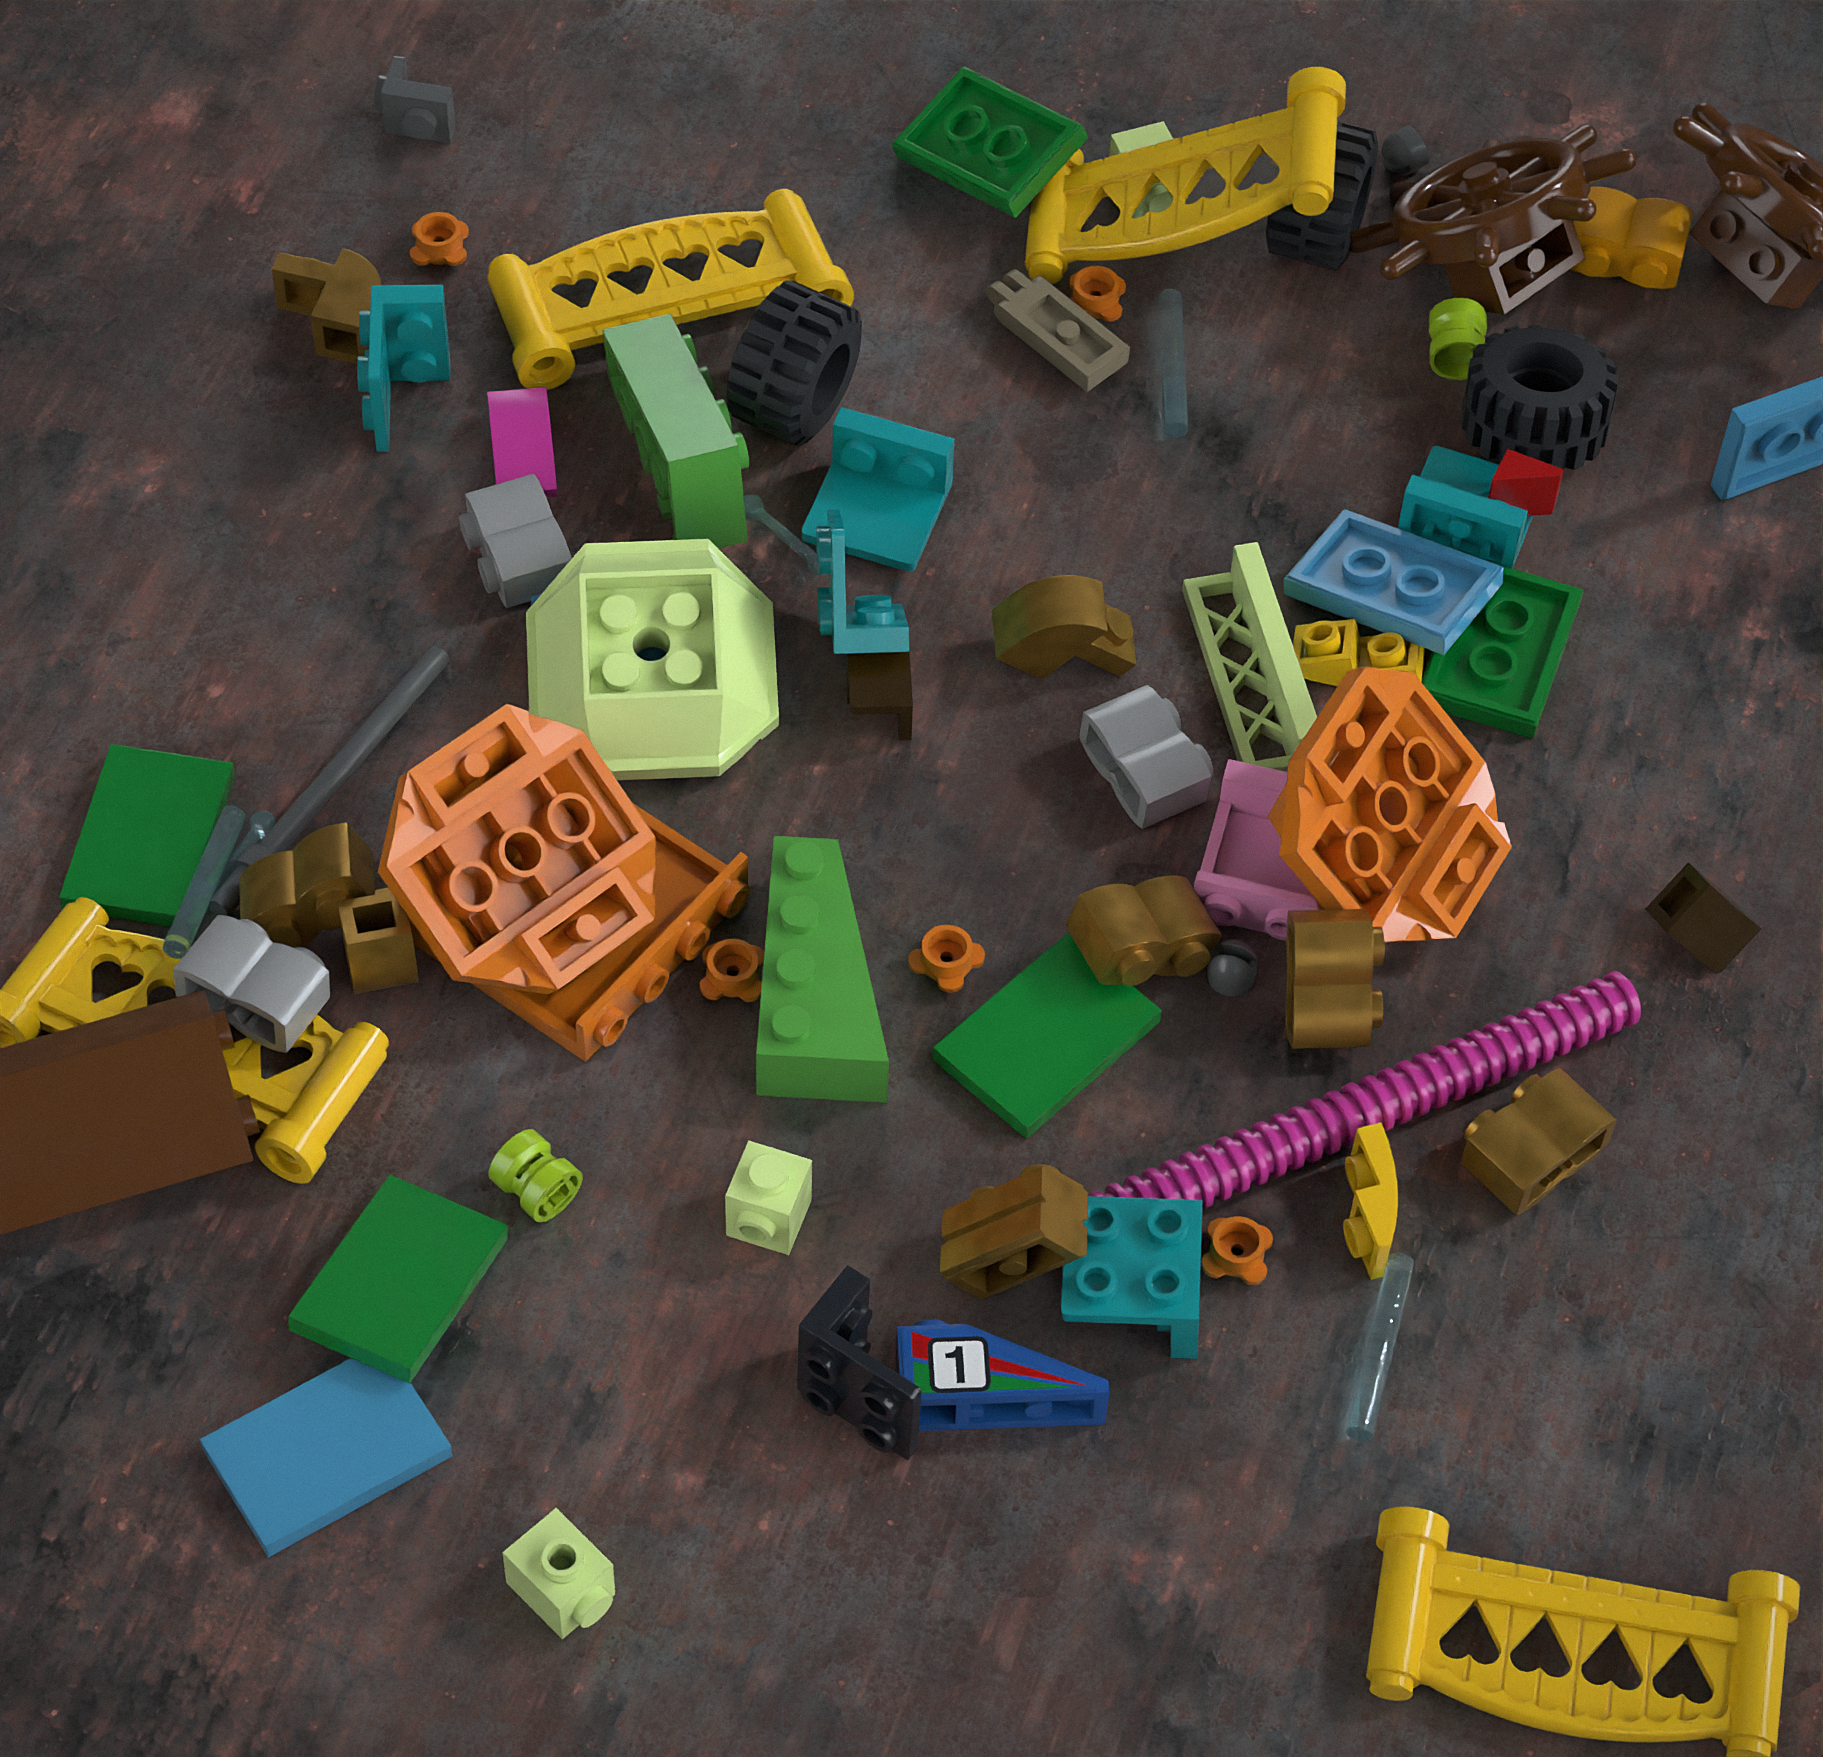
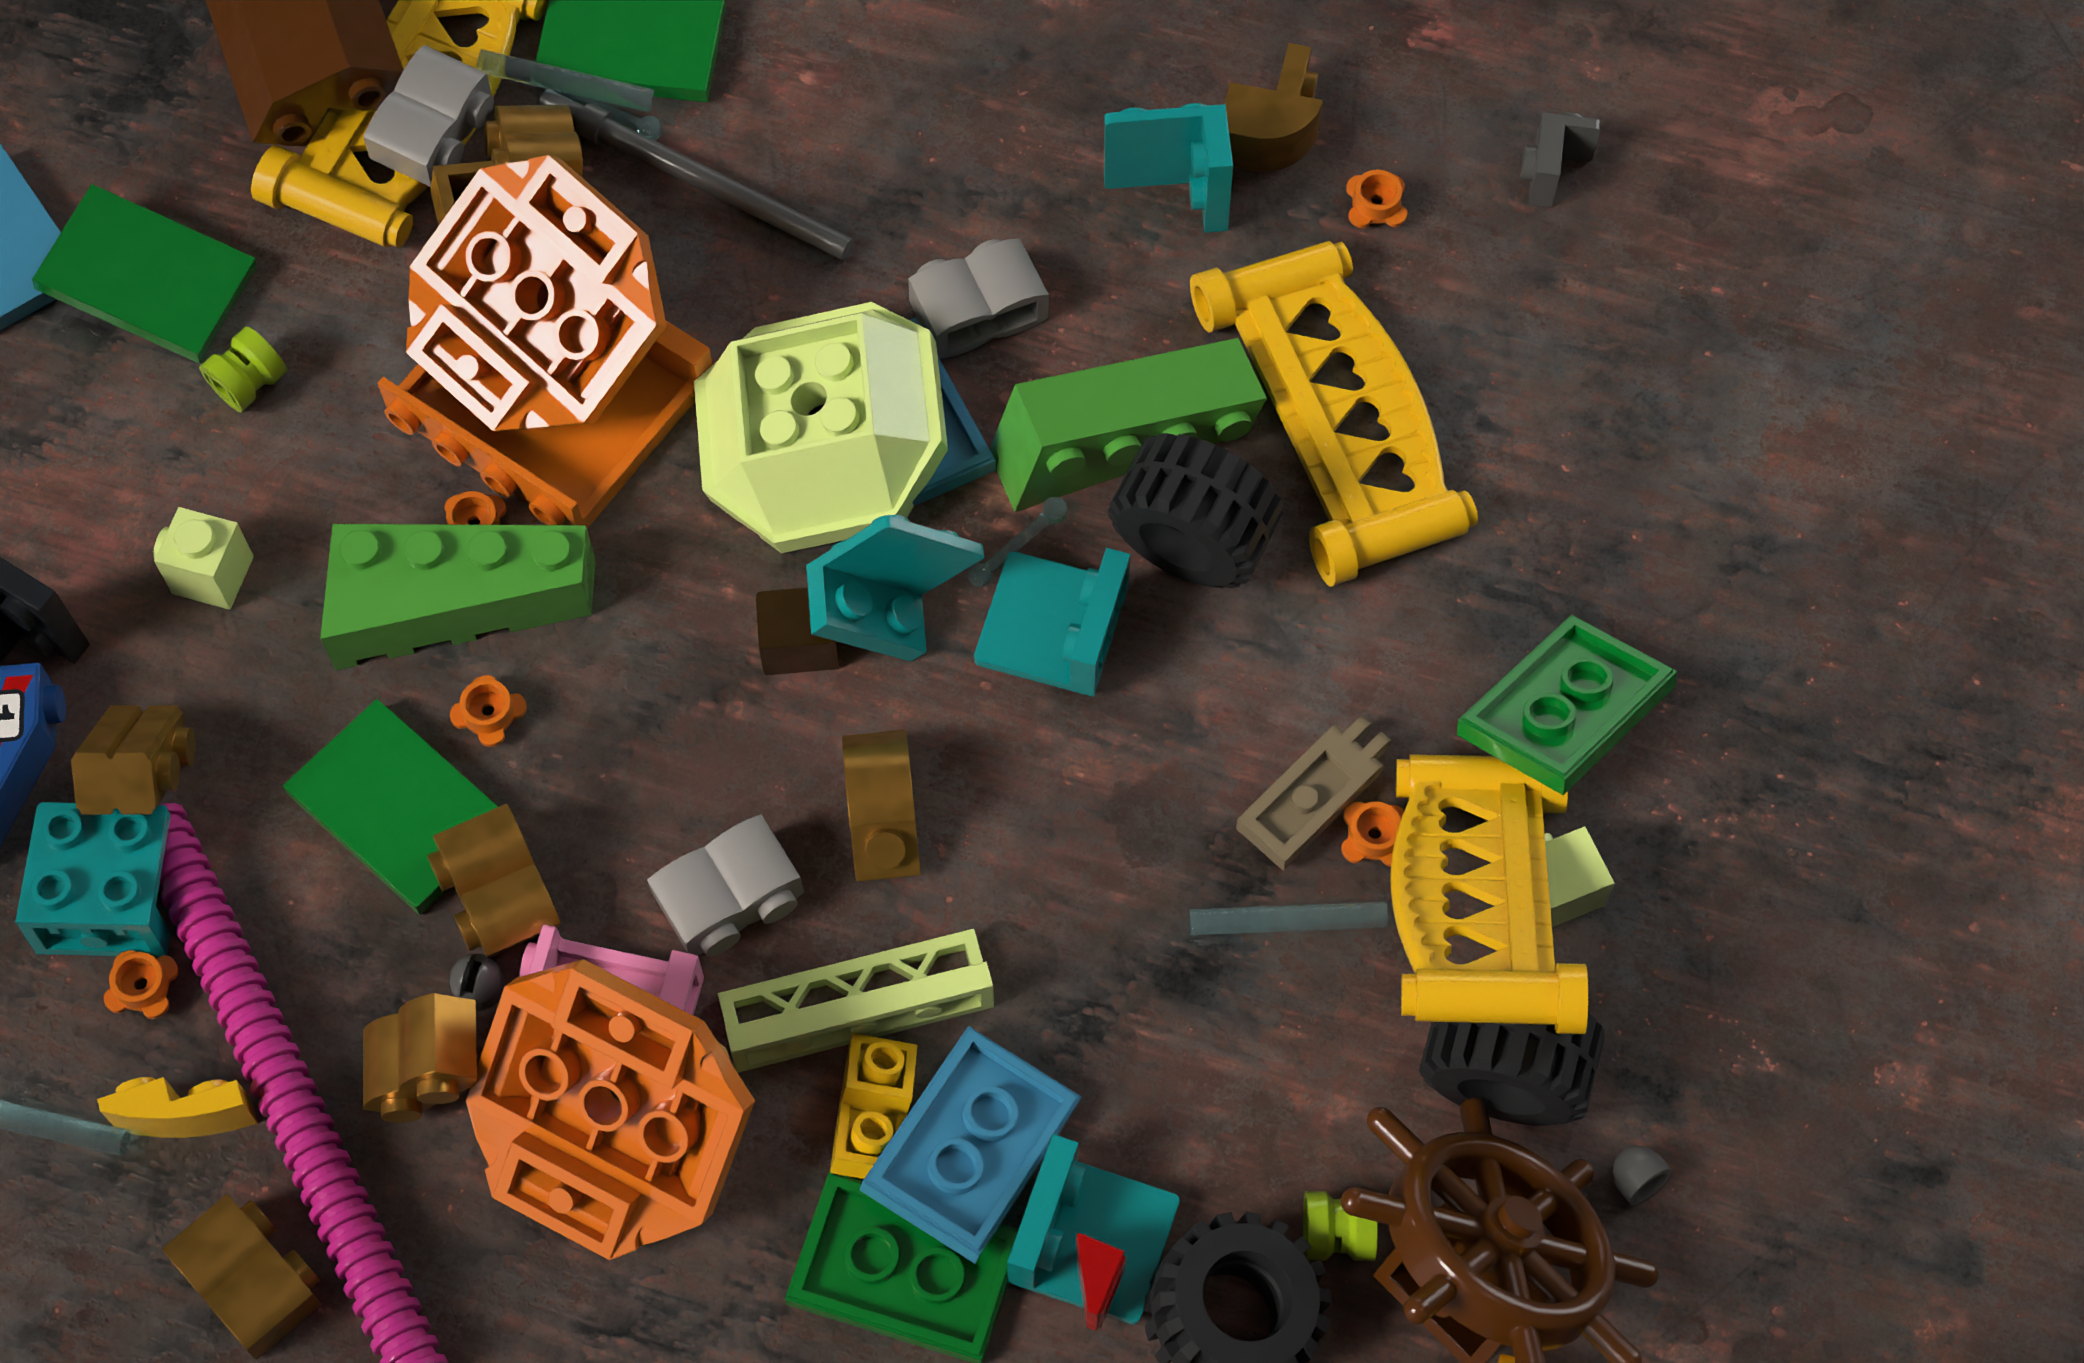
camera: 90 degrees right, 10 degrees up
dark pink slope [487,387,557,497] -> none

